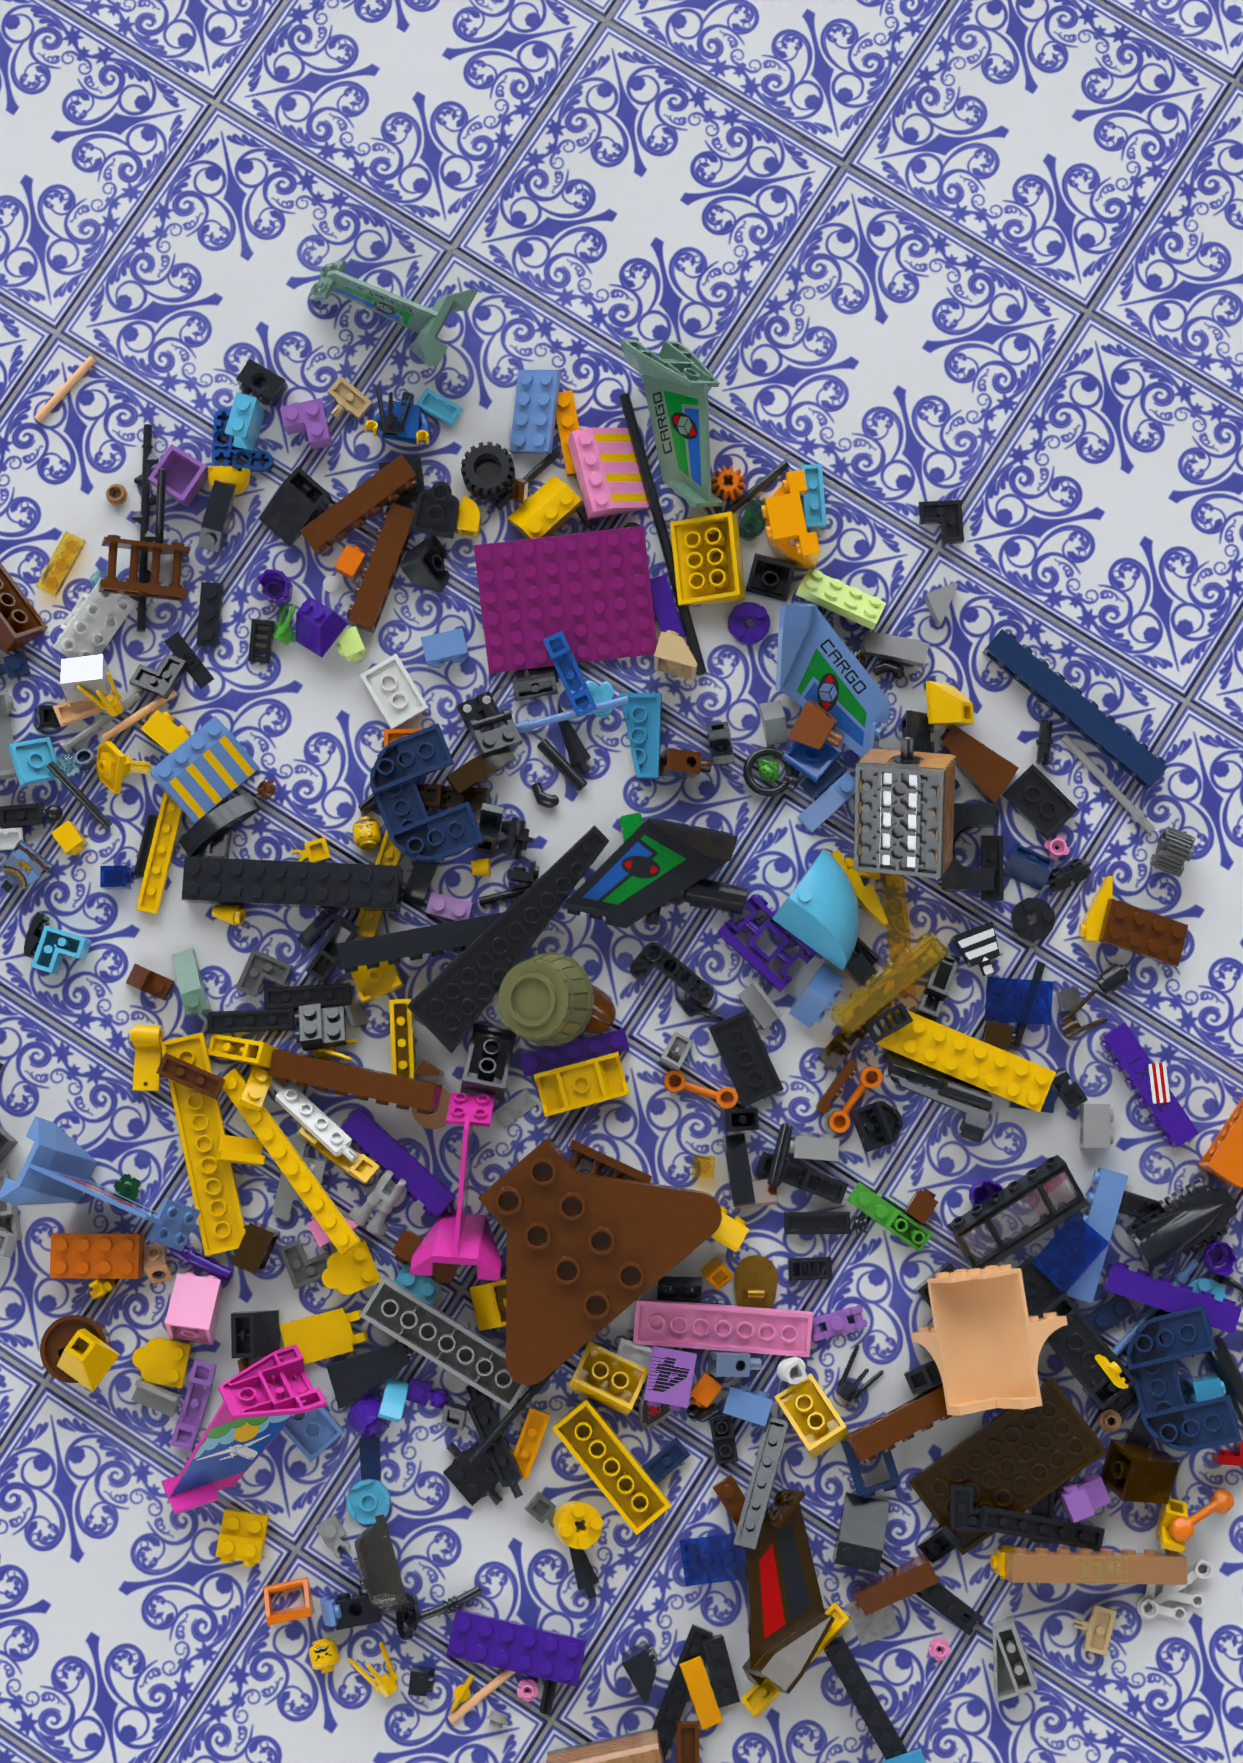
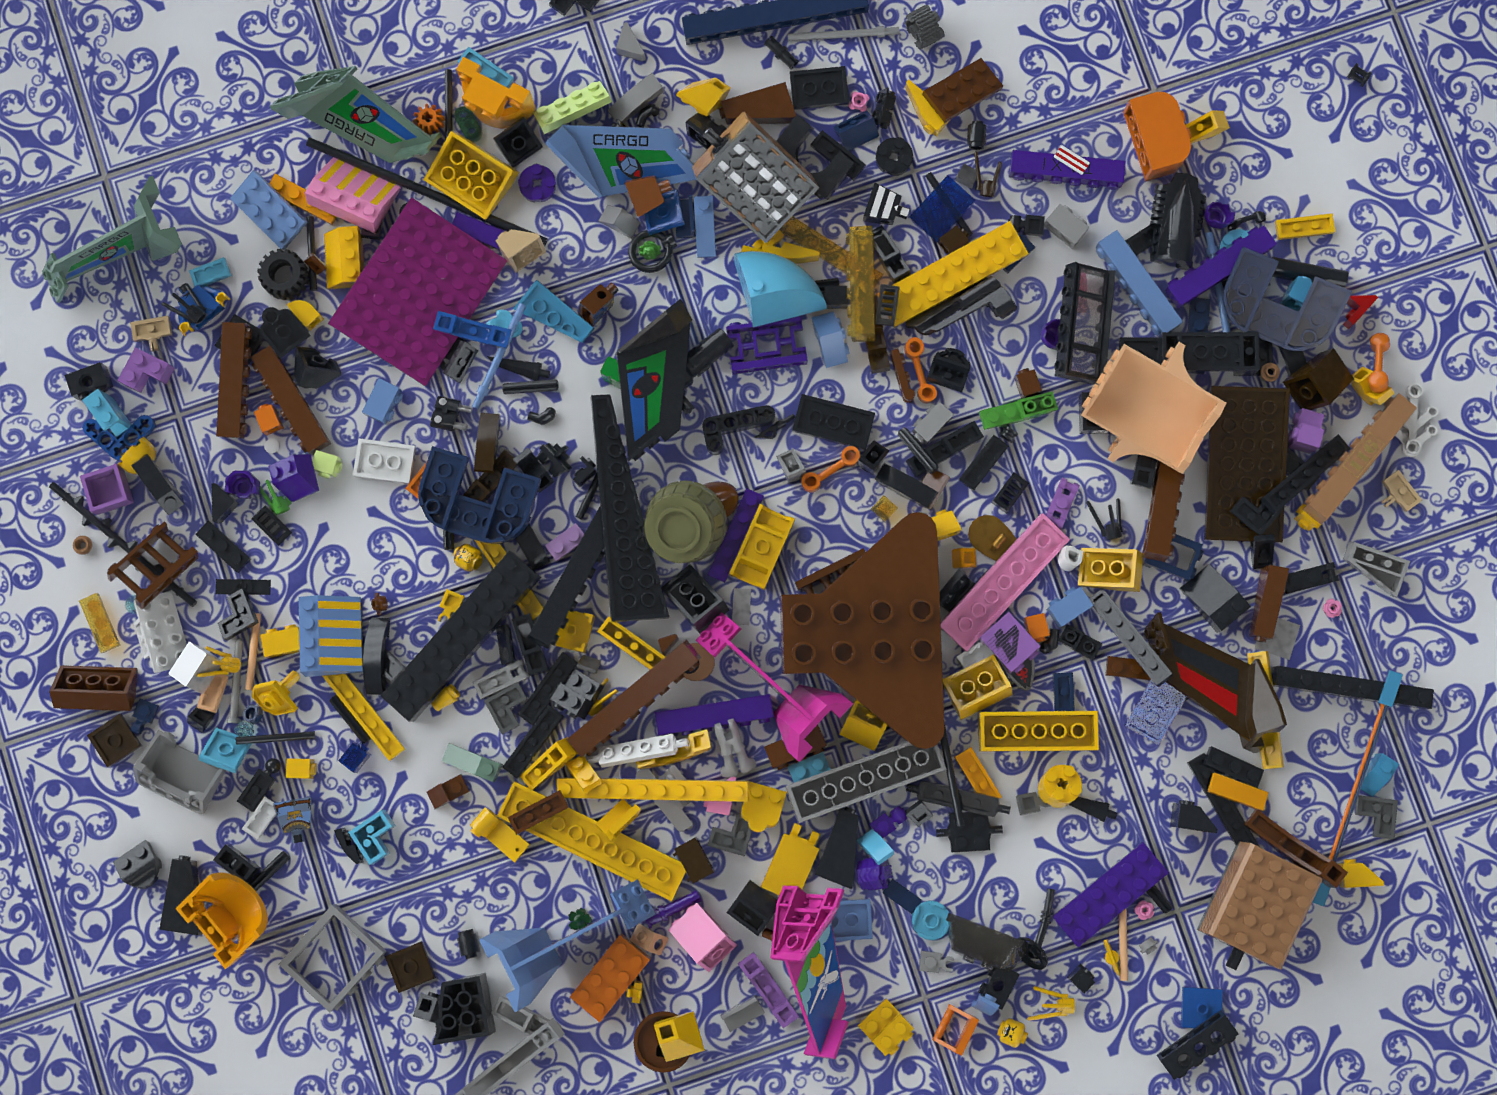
camera: 50 degrees left, 0 degrees up
yellow plate [132,1337,192,1389] -> none
black bar [155,468,166,544] -> none
black slope [259,466,333,546] -> none
black plate [468,709,523,757] -> none
yellow hose [471,858,491,876] -> none
black brick [706,722,735,766] -> none
sand blue torso [707,1350,761,1377] -> none
light grey panel [737,980,782,1030] -> none
clear blue plate [1032,1213,1110,1293] -> none
yellow piece [1095,1354,1129,1389] -> none
none -> black slope [211,483,239,524]
none -> black brick [457,929,480,959]
none -> light grey plate [473,659,530,700]

